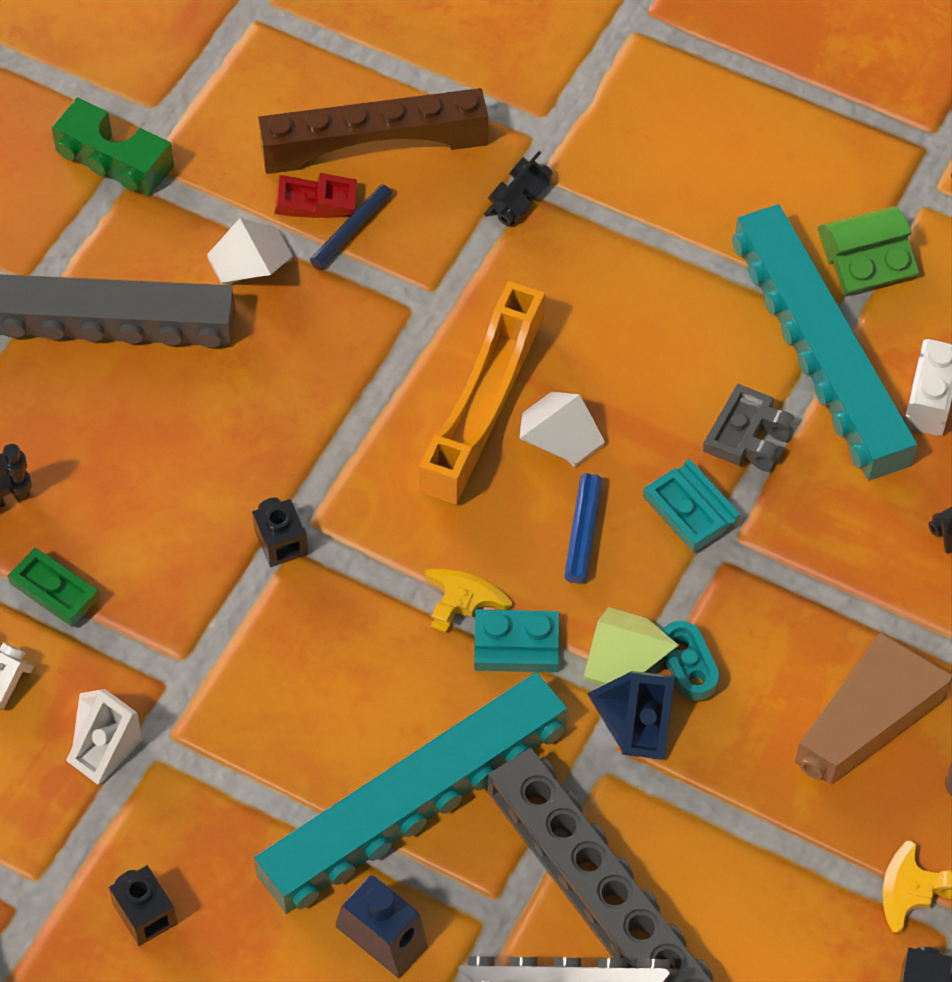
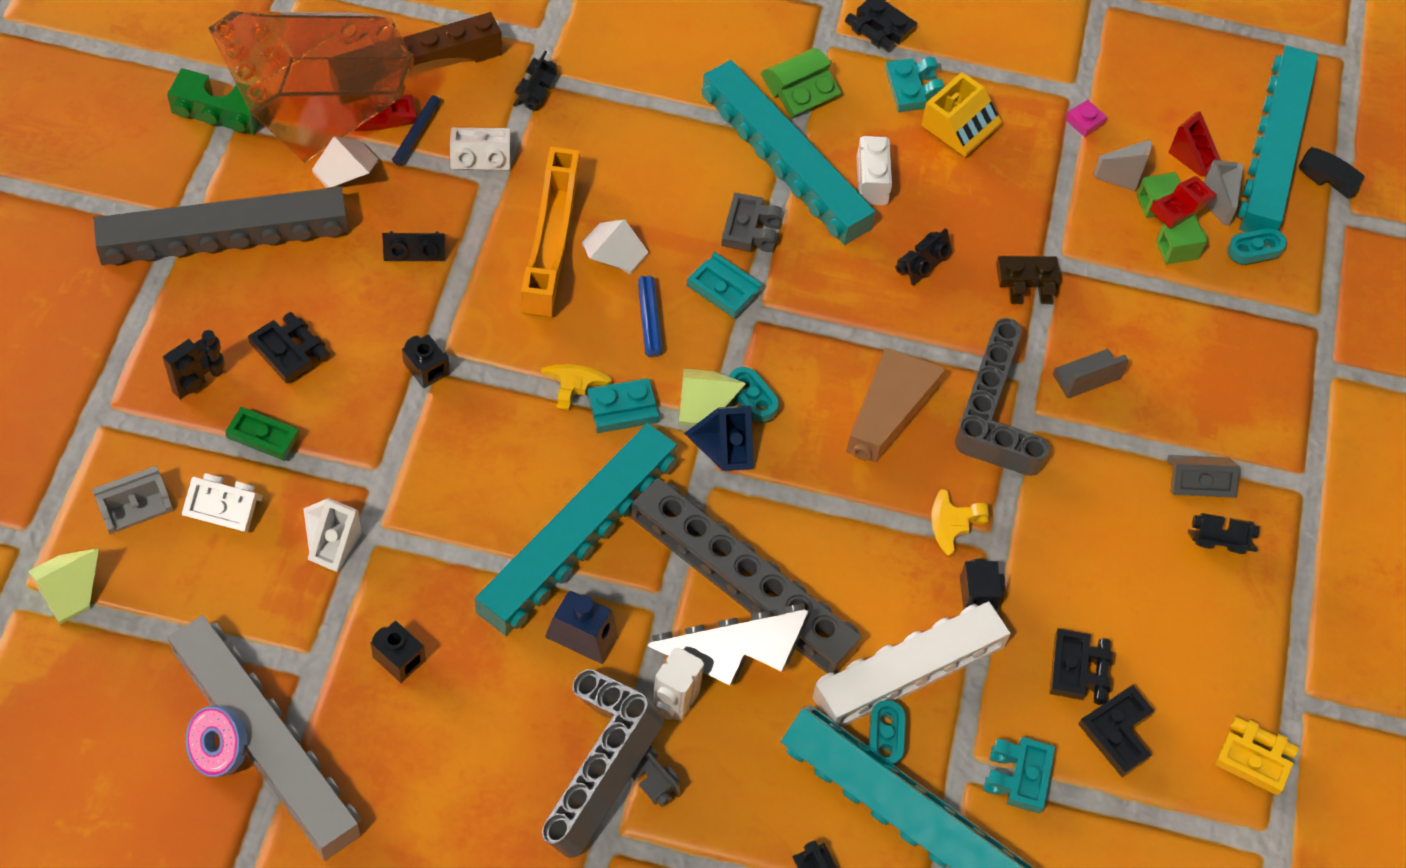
camera: 20 degrees left, 0 degrees up
none -> clear orange windscreen [208,11,415,163]
none -> black plate [248,312,330,384]
none -> black hinge [382,231,445,261]
none -> white bracket [450,127,510,170]

